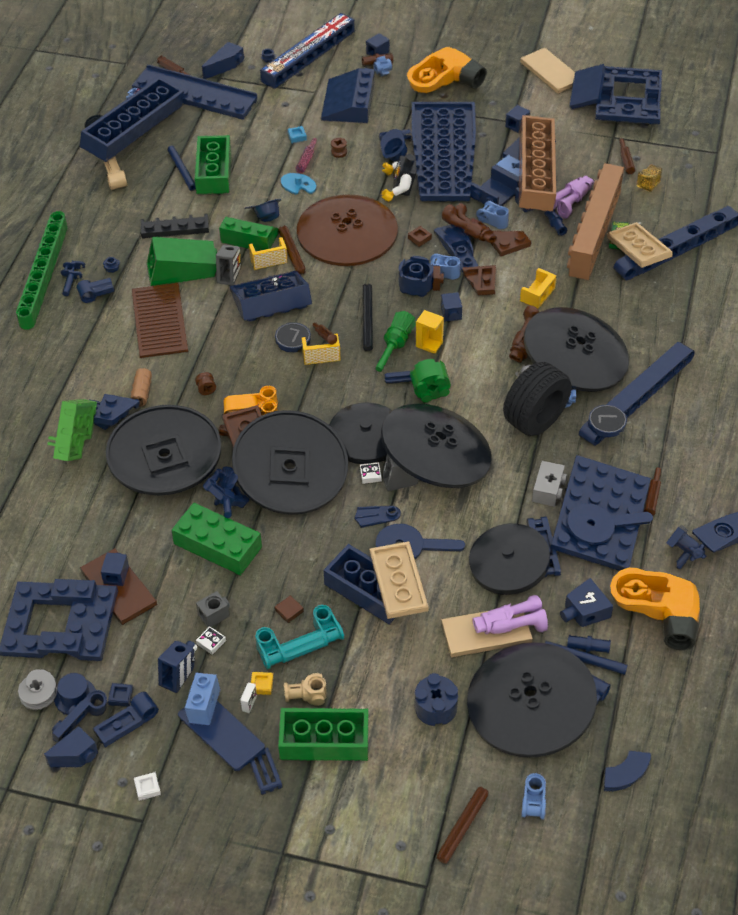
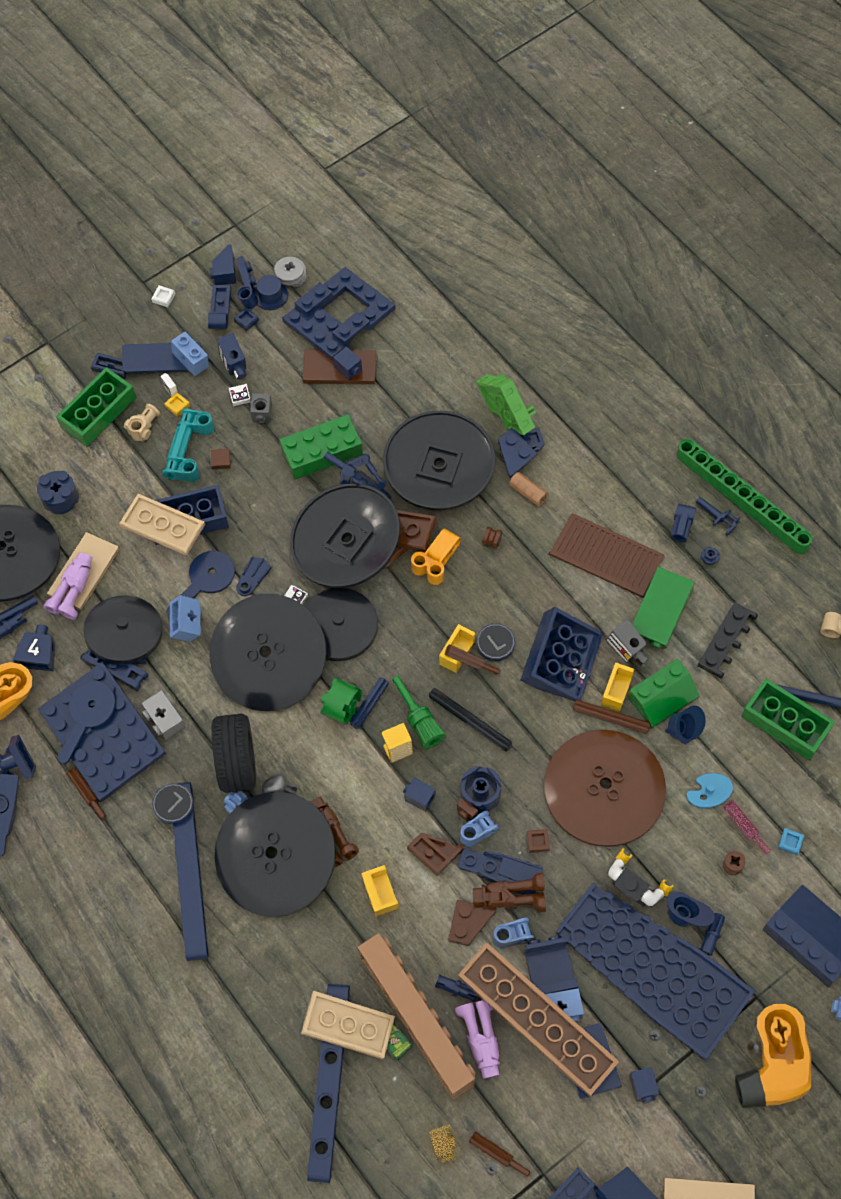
camera: 130 degrees right, 15 degrees up
none -> medium blue brick [170,595,201,642]

